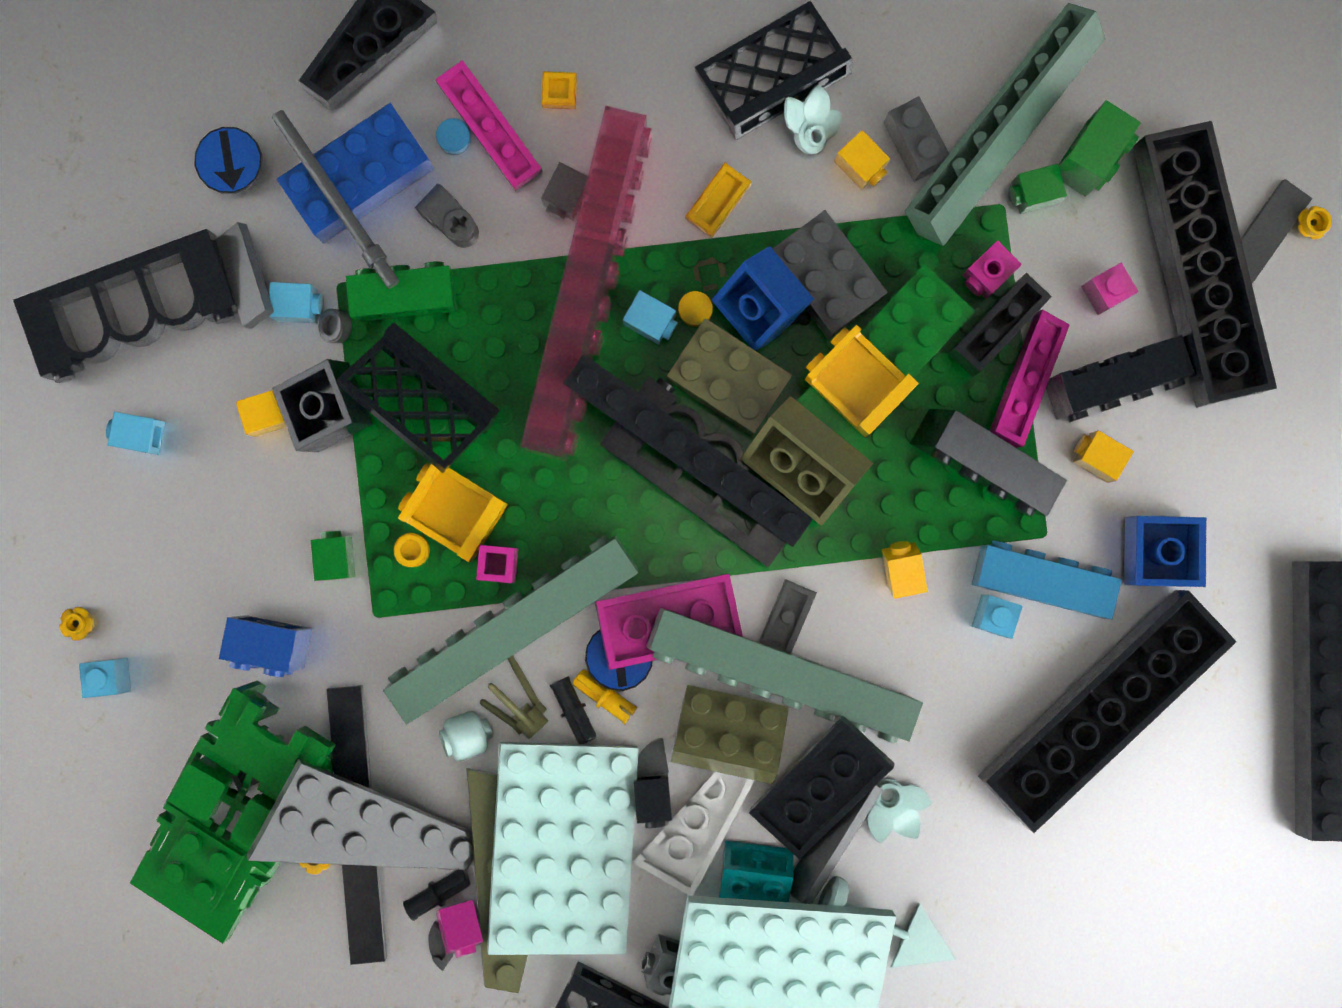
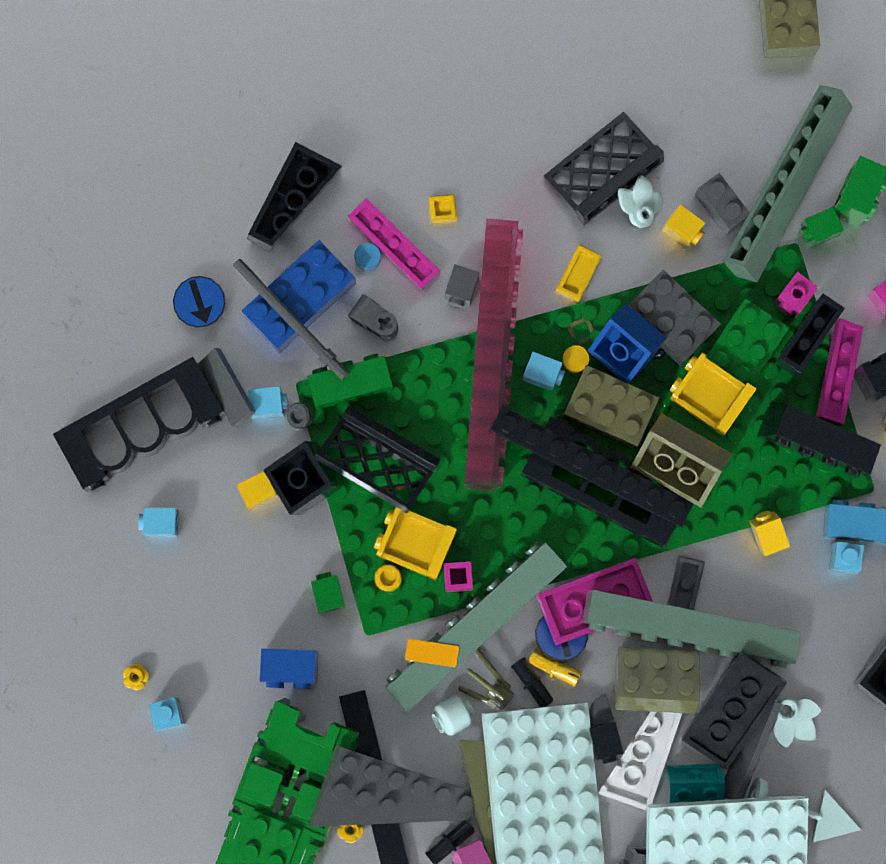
camera: 10 degrees left, 5 degrees down
none -> light orange sticker [405,639,459,667]

